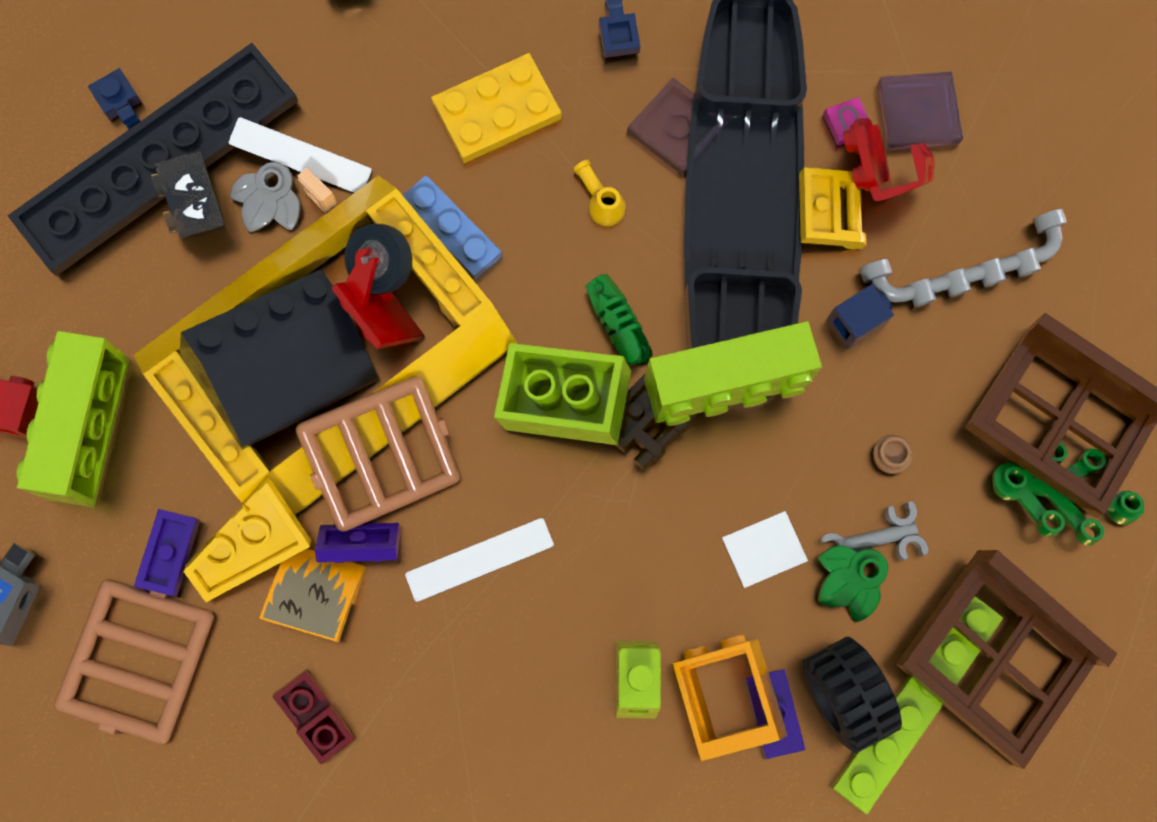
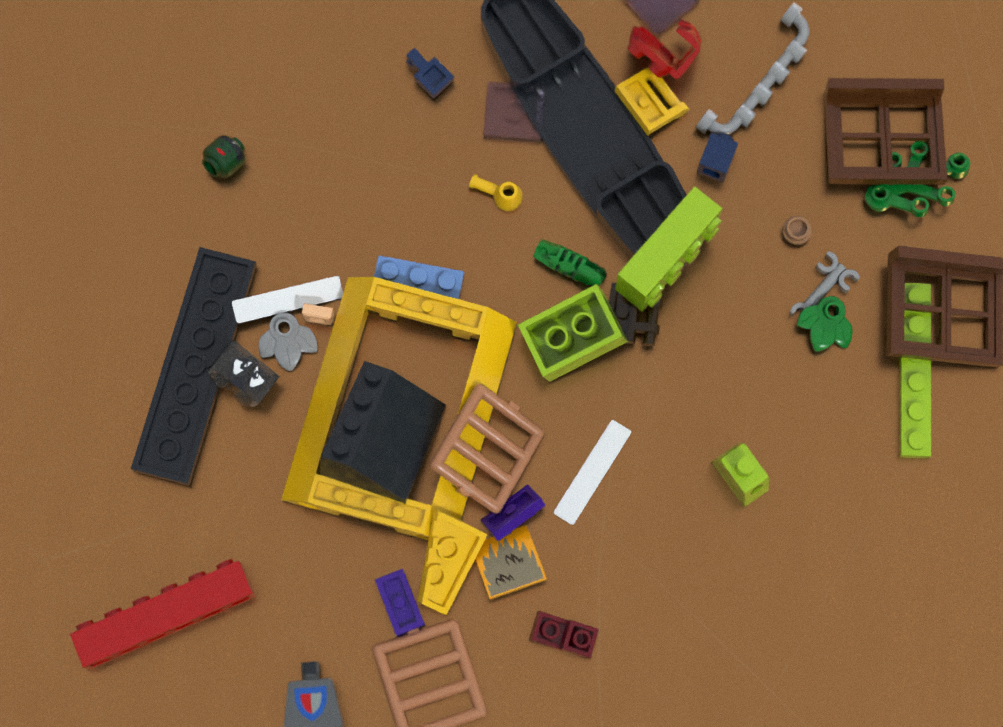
camera: 30 degrees left, 0 degrees up
lime brick [16,331,130,508] -> none
dark blue plate [88,68,141,130] -> none
plate [331,224,425,349] -> none
yellow plate [431,53,562,164] -> none
light orange window [672,634,788,761] -> none
white sticker [722,511,808,588] -> none
dark purple plate [744,669,806,759] -> none
black tyre [802,636,902,754] -> none
dark pink tile [823,97,868,146] -> none

